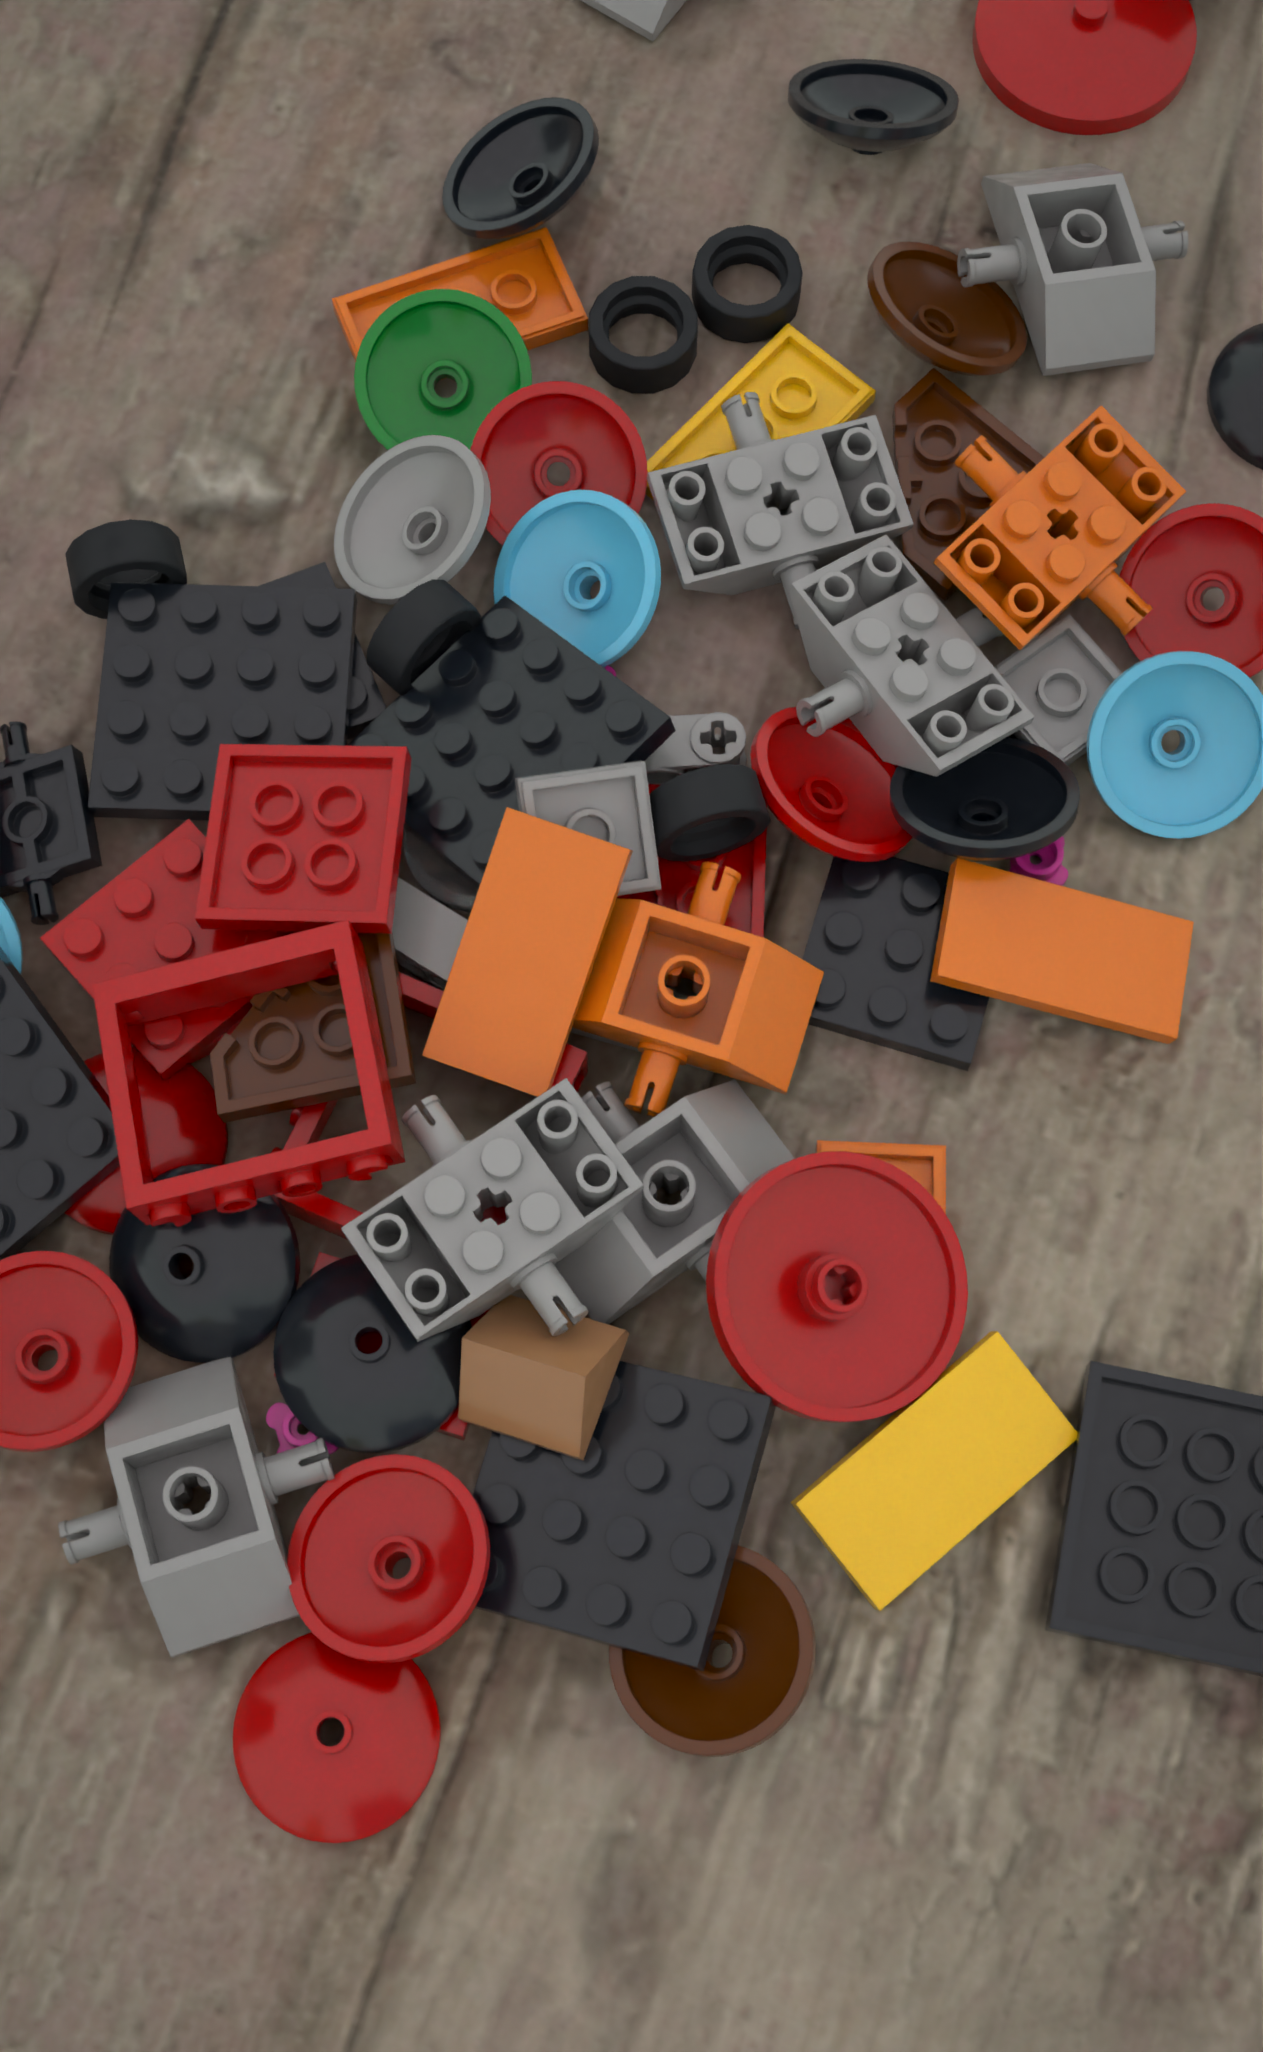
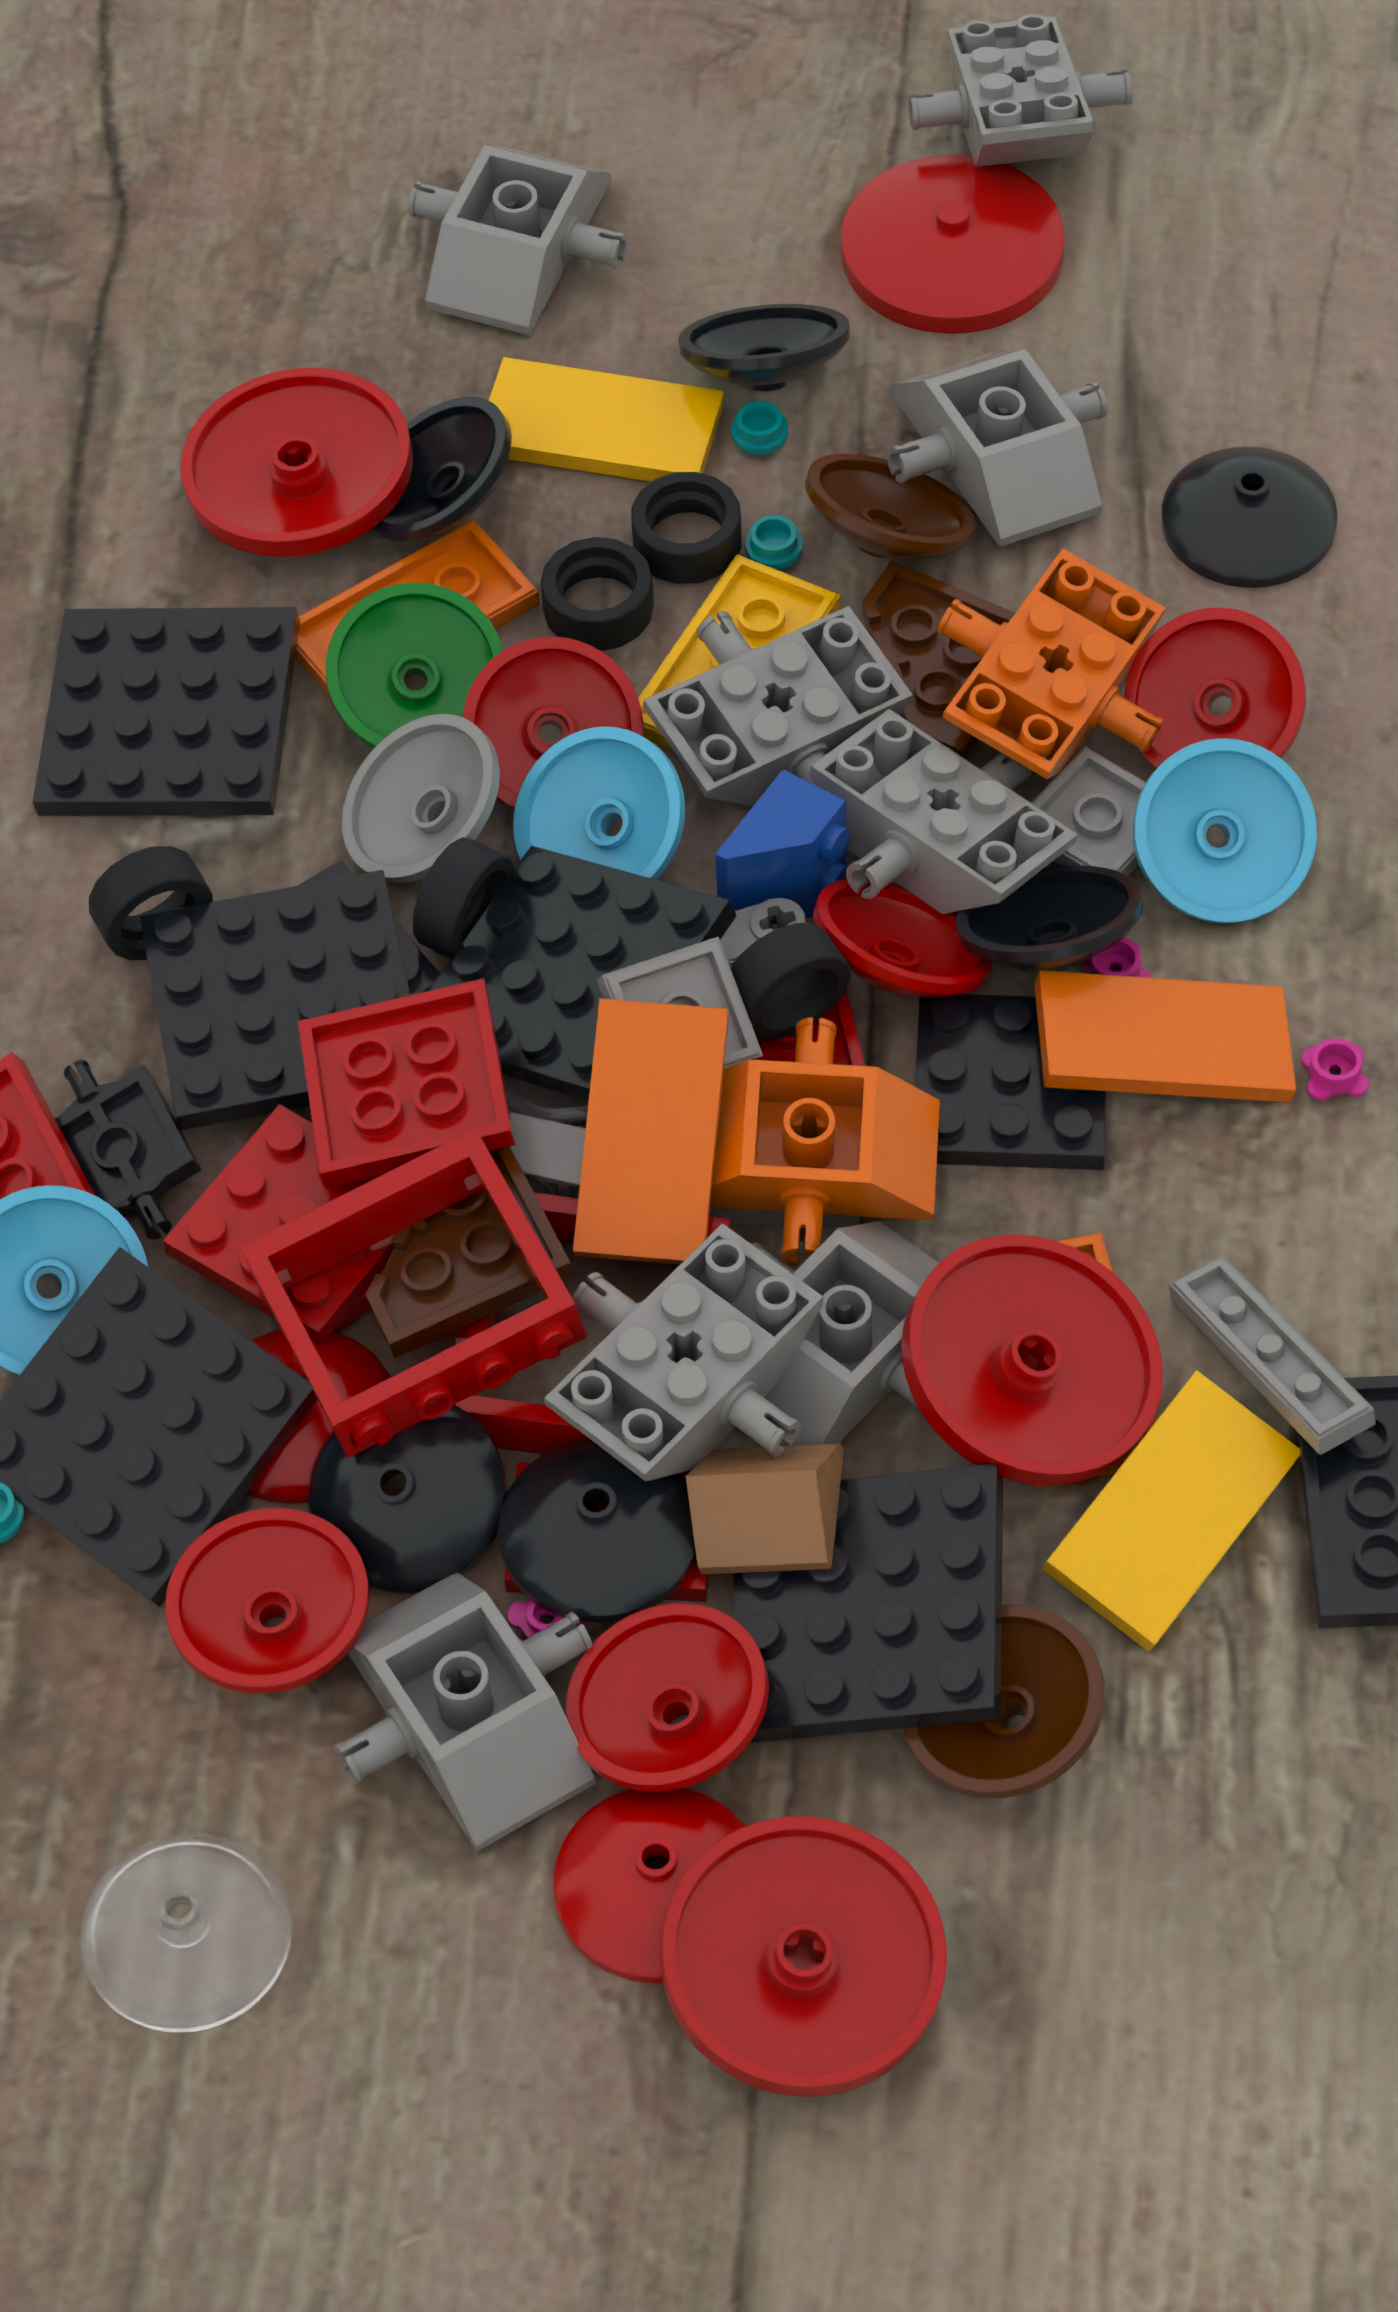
camera: 10 degrees left, 15 degrees down
none -> black plate [33,607,300,816]
none -> red dish [180,368,413,557]
none -> yellow tile [489,357,725,482]
none -> red dish [661,1816,947,2097]
none -> blue slope [715,770,850,924]
none -> teal plate [731,401,789,455]
none -> teal plate [745,515,803,570]
none -> light grey tile [1169,1255,1376,1455]
none -> dark pink plate [1301,1038,1370,1101]

